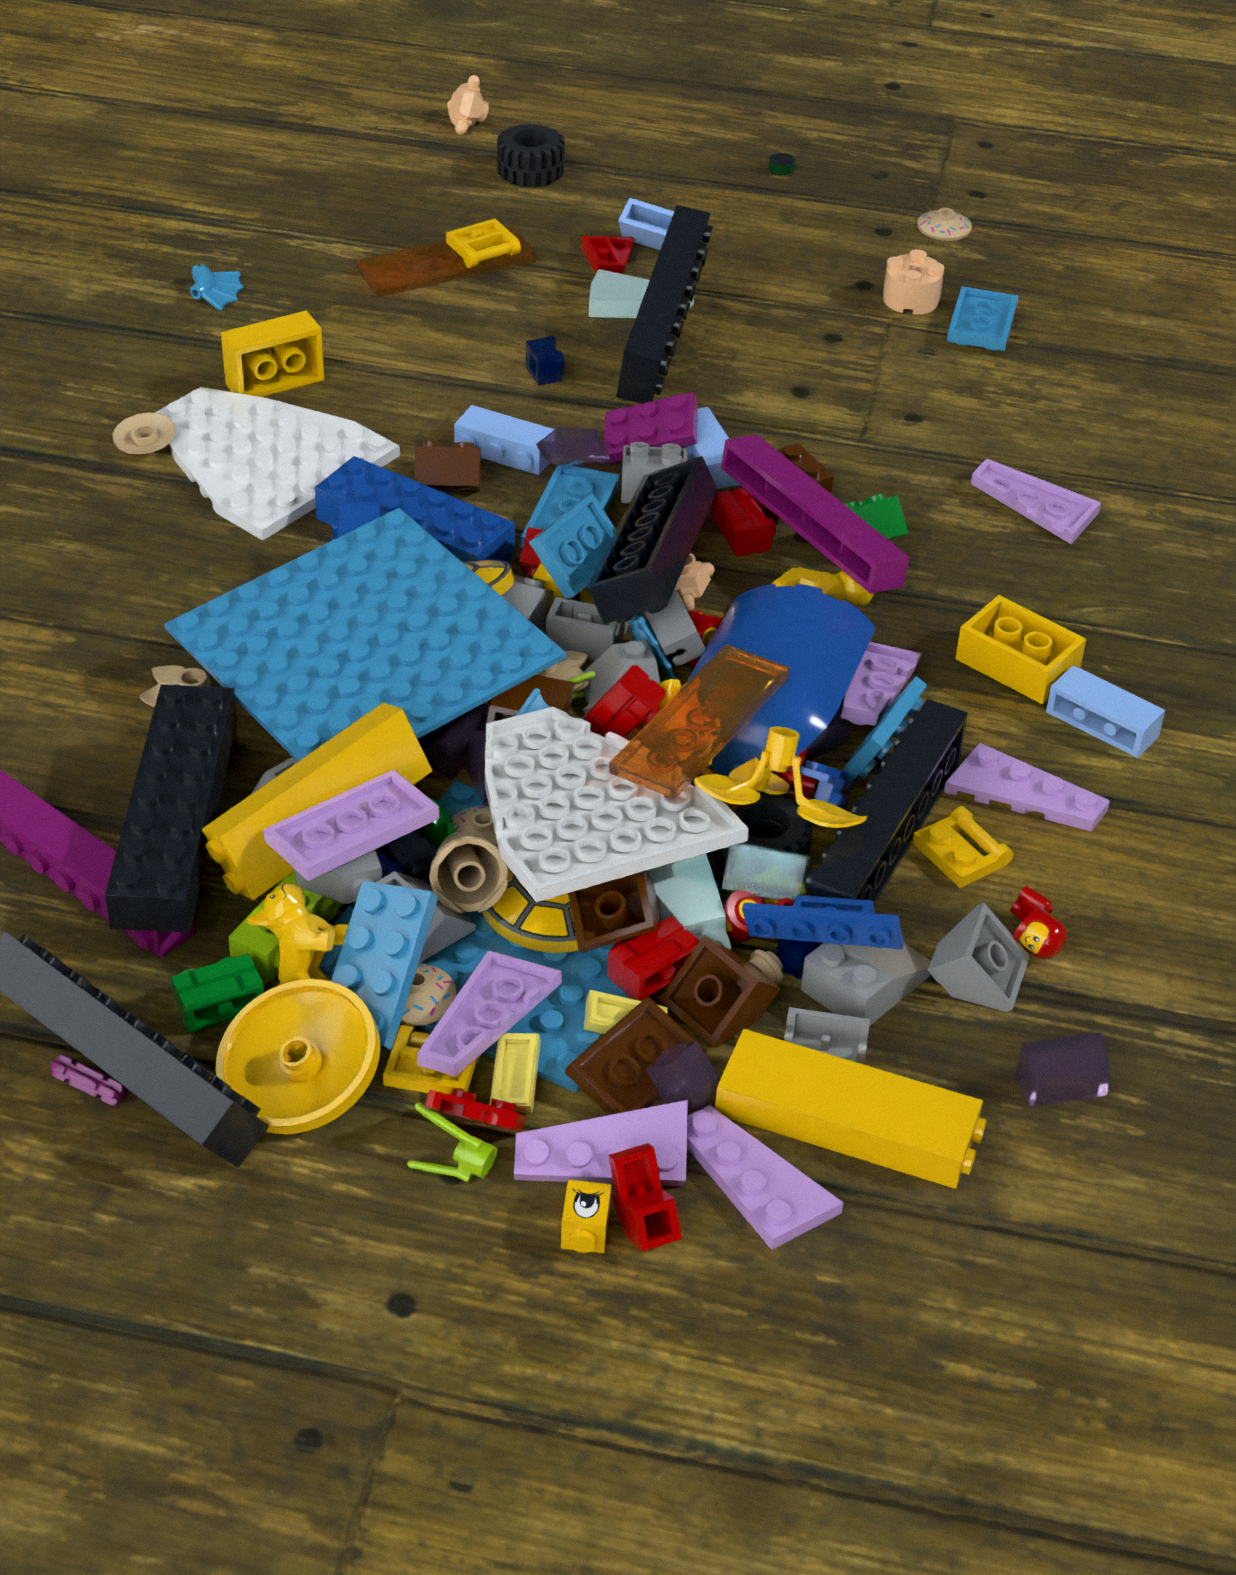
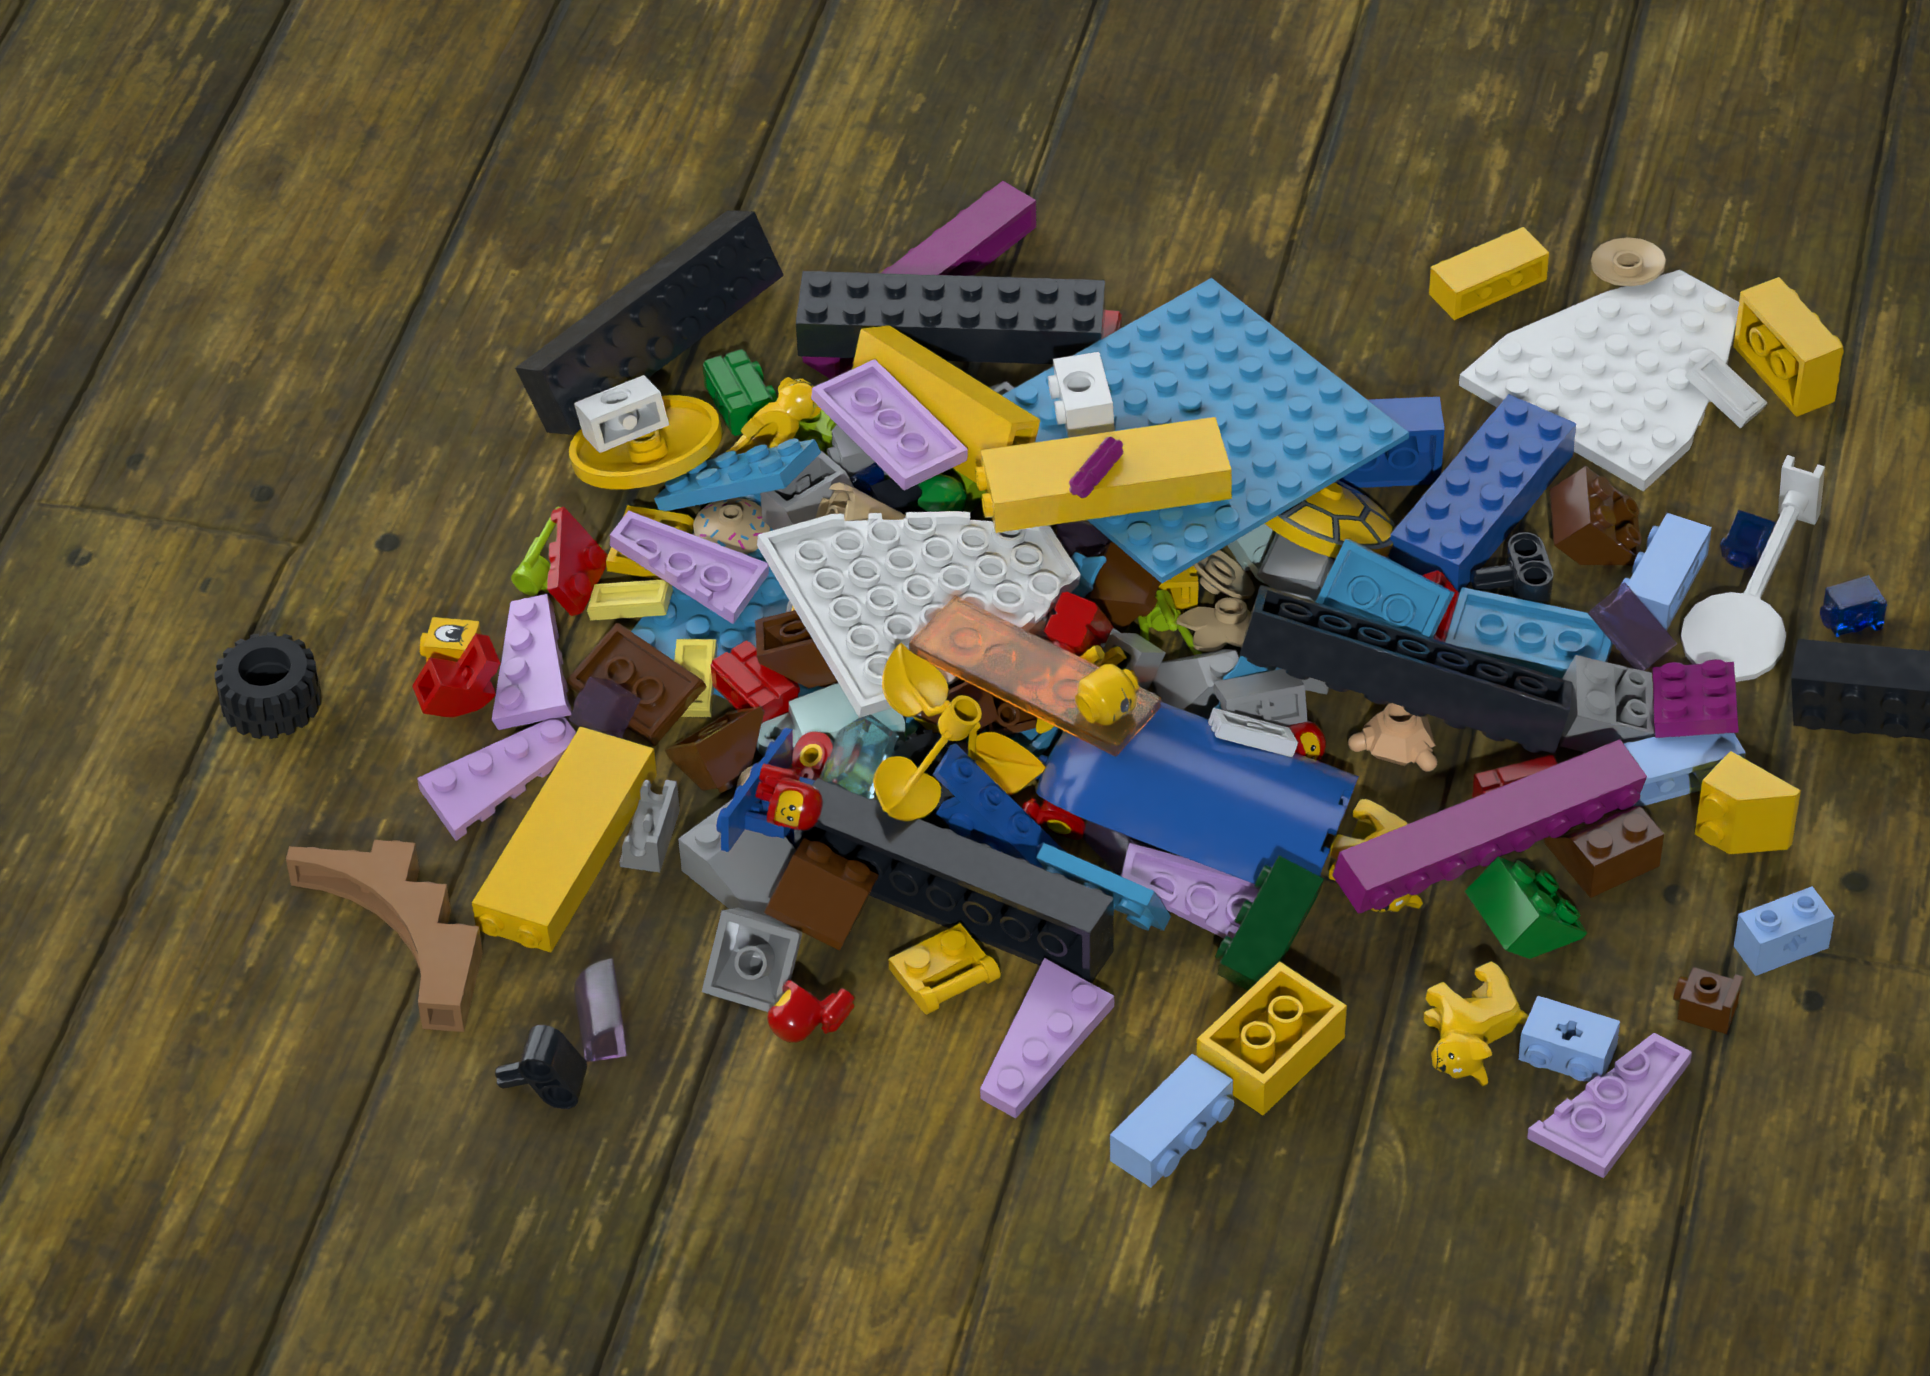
camera: 95 degrees right, 5 degrees up
none -> black tyre [215,632,321,739]
none -> medium nougat arch [286,840,483,1032]
none -> black beam [495,1025,587,1109]
none -> white brick [574,375,669,453]
none -> red piece [755,763,823,830]
none -> reddish brown slope [764,838,879,951]
none -> yellow brick [975,417,1232,533]
none -> white brick [1048,352,1115,438]
none -> magenta axle [1069,436,1124,498]
none -> yellow head [1075,664,1139,726]
none -> white tile [1208,708,1298,758]
none -> dark green brick [1215,856,1324,990]
none -> yellow animal [1423,961,1529,1086]
none -> yellow brick [1429,227,1549,320]
none -> black beam [1471,532,1553,605]
none -> light blue brick [1518,996,1620,1082]
none -> reddish brown brick [1673,967,1743,1034]
none -> white piece [1681,455,1825,682]
none -> white tile [1685,351,1768,428]
none -> yellow slope [1695,751,1801,854]
none -> clear blue bracket [1720,510,1776,569]
none -> light blue brick [1734,886,1834,976]

